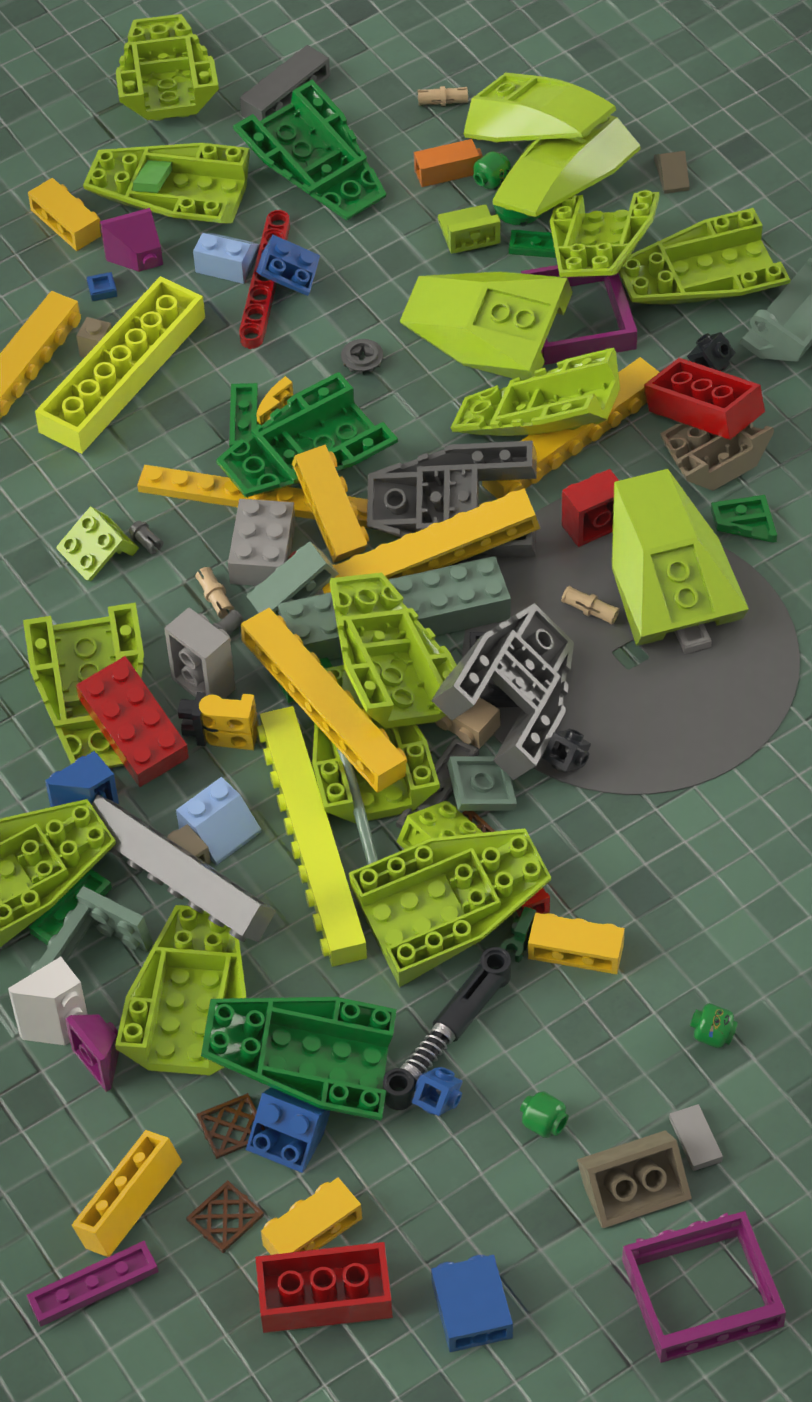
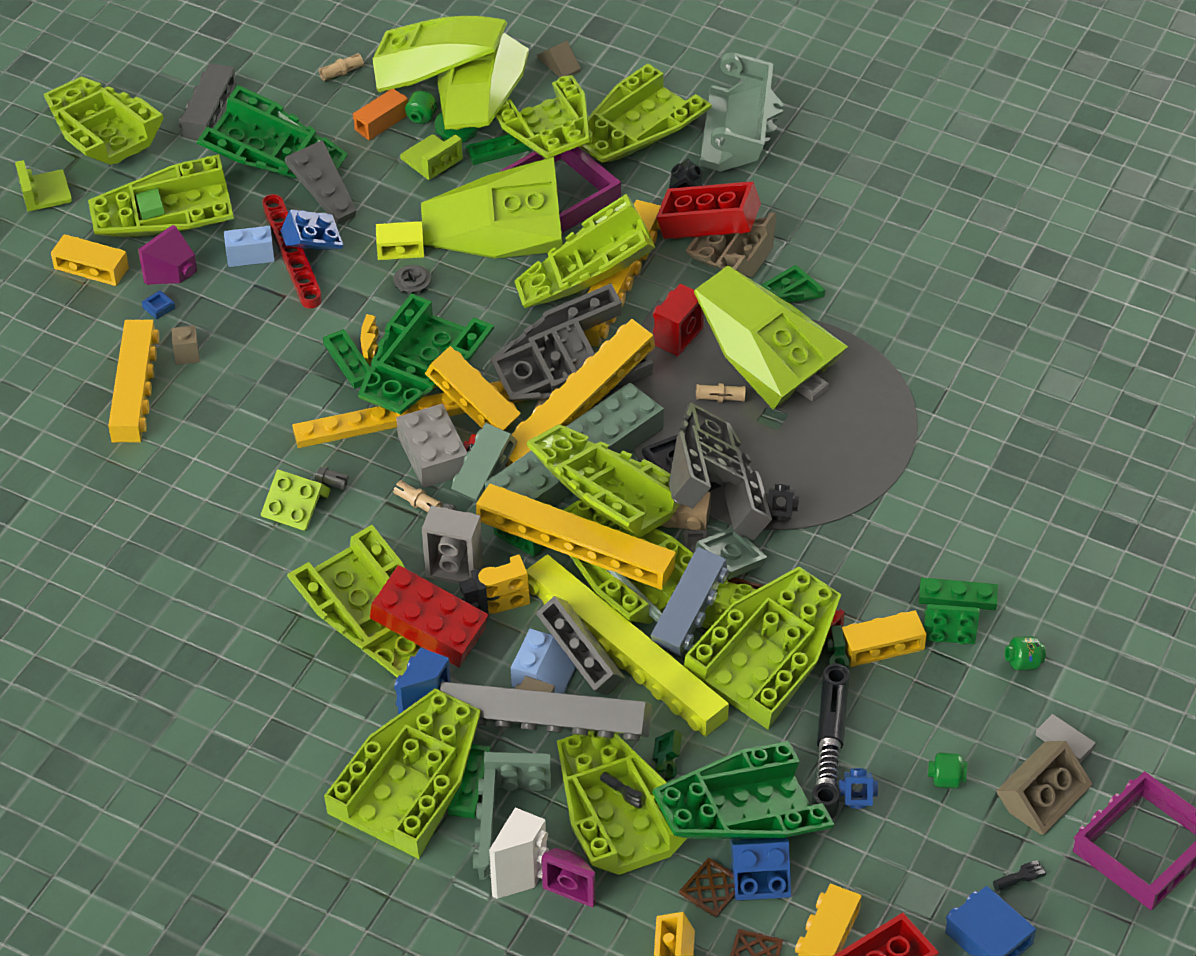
camera: 30 degrees left, 5 degrees down
neon yellow brick [35,276,205,454] -> none
none -> lime bracket [15,160,72,212]
none -> dark grey wing [285,140,357,224]
none -> neon yellow brick [376,221,424,260]
none -> dark grey brick [536,596,626,696]
none -> black piece [600,772,643,808]
none -> sand blue brick [651,547,729,656]
none -> dark green plate [652,729,682,781]
none -> green plate [919,577,998,611]
none -> green bracket [923,604,980,644]
none -> black piece [993,860,1047,891]

